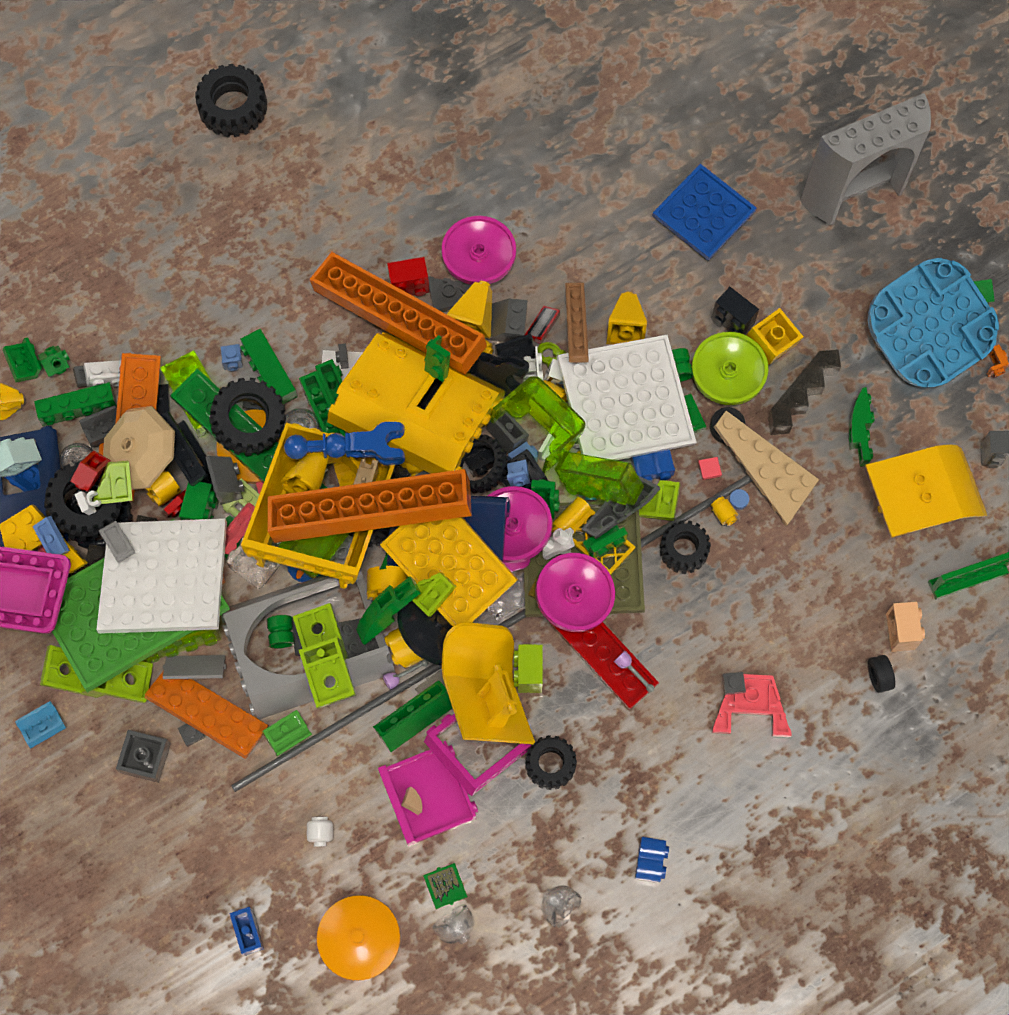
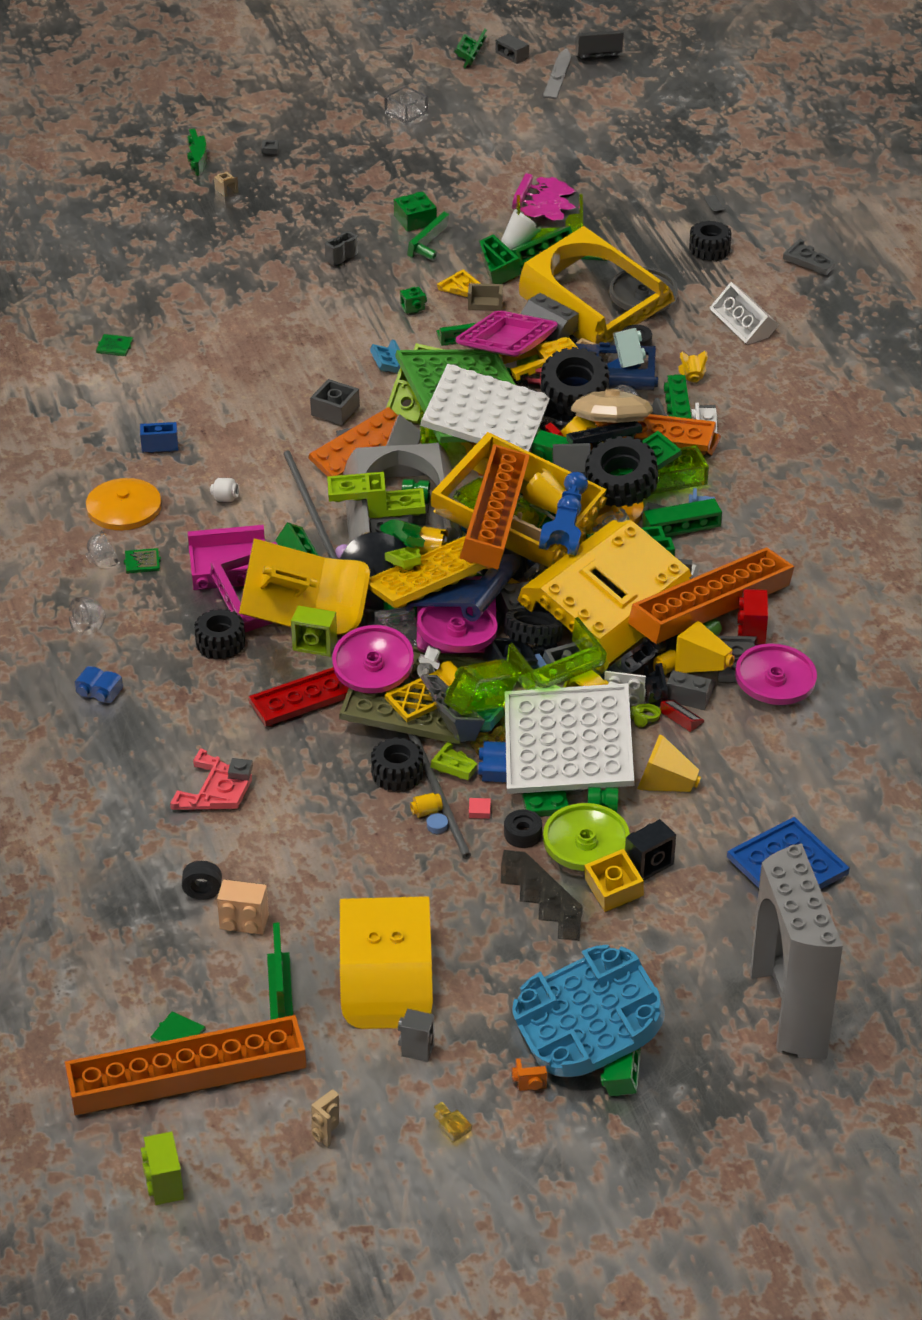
camera: 105 degrees right, 30 degrees down
green bracket [2,337,42,382] -> none
medium blue plate [33,516,70,555] -> none
green brick [38,345,70,377] -> none
red slope [70,450,111,492] -> none
white tile [75,491,101,515] -> none
lime wing [93,460,132,504] -> none
light grey tile [98,521,135,562] -> none
bright green plate [262,710,312,756] -> none
tan tile [401,786,422,815] -> none
green bracket [424,335,451,382] -> none
medium blue bracket [507,460,530,487] -> none
green bracket [531,479,560,518] -> none
medium nougat tile [565,283,589,362] -> none
green bracket [583,525,628,558] -> none
hinge [614,651,654,692] -> none
tan wing [714,411,819,526] -> none
green slope [848,387,875,467] -> none

